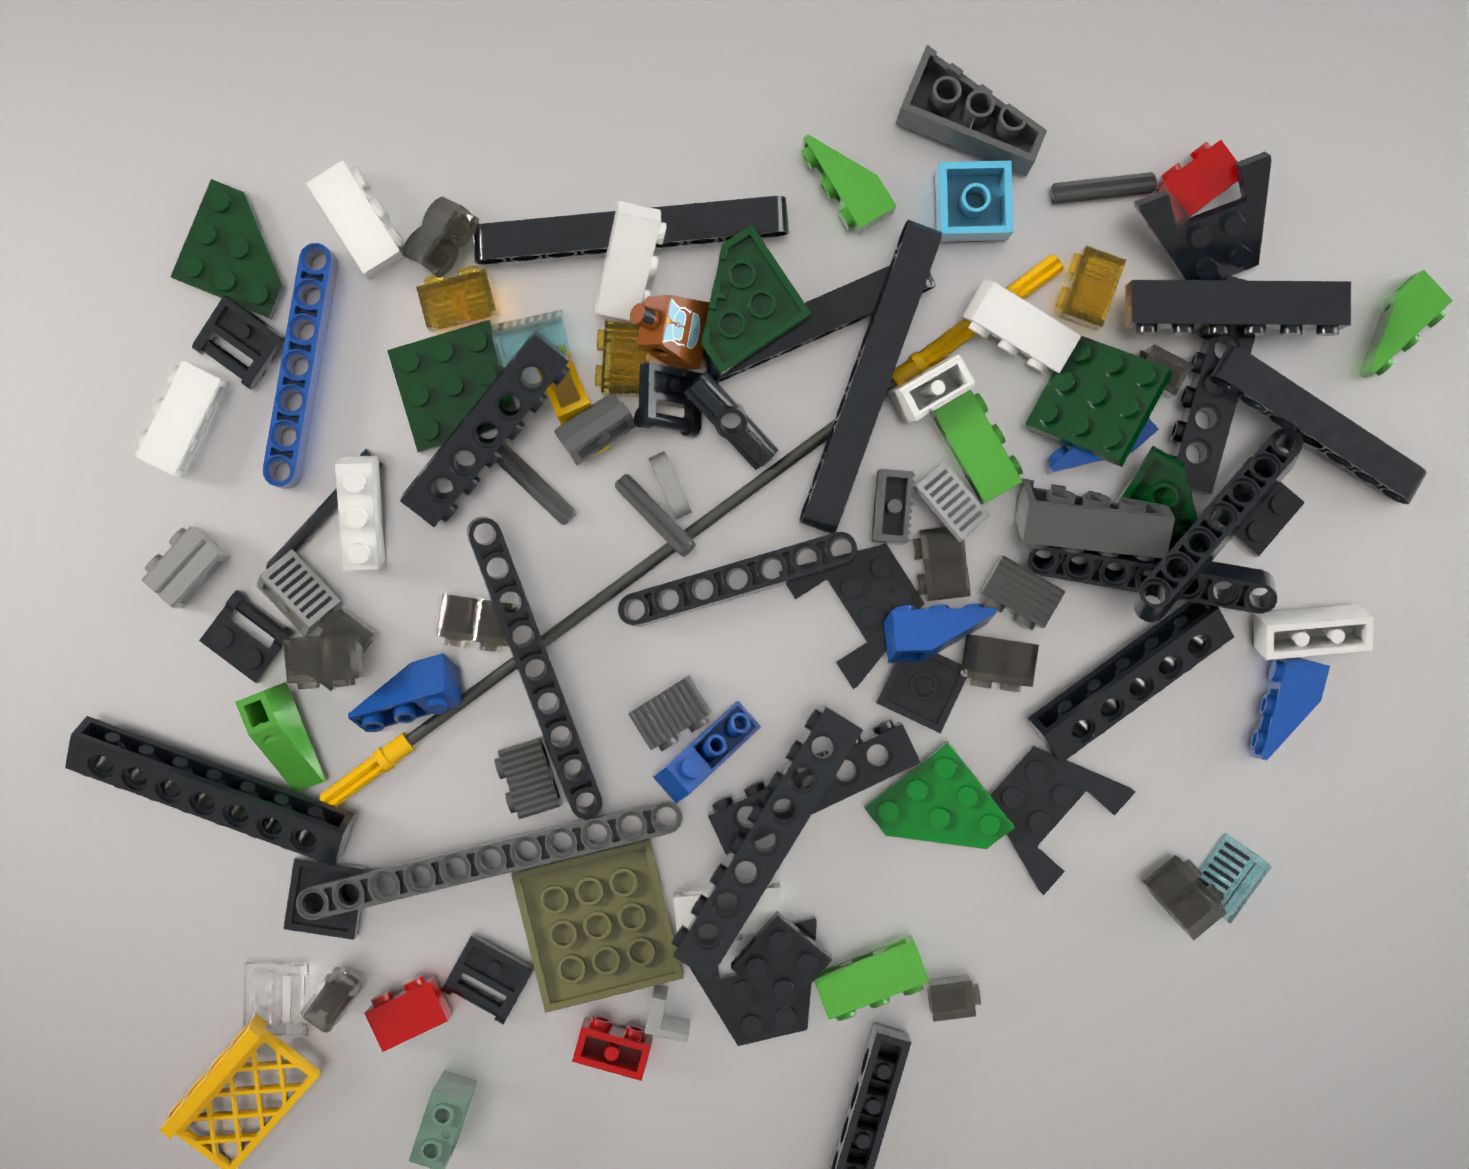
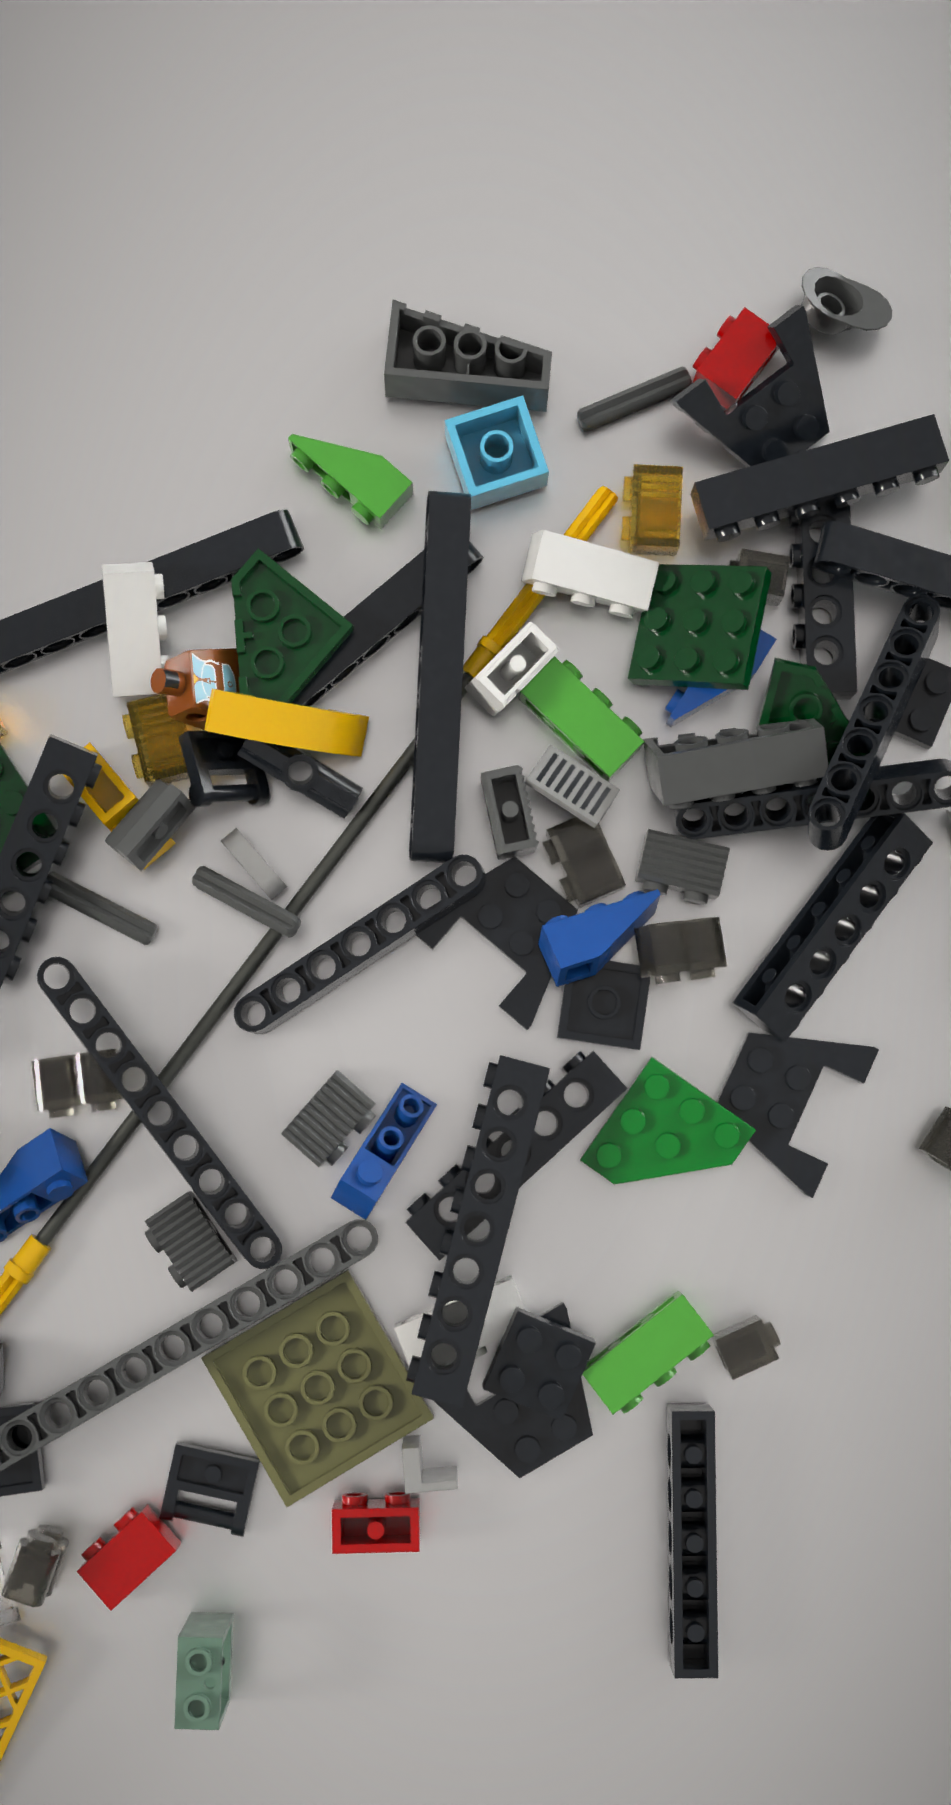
camera: 25 degrees left, 5 degrees down
clear light blue panel [491,310,570,367] -> none
none -> yellow slope [204,688,369,757]
none -> dark grey piece [801,267,892,335]

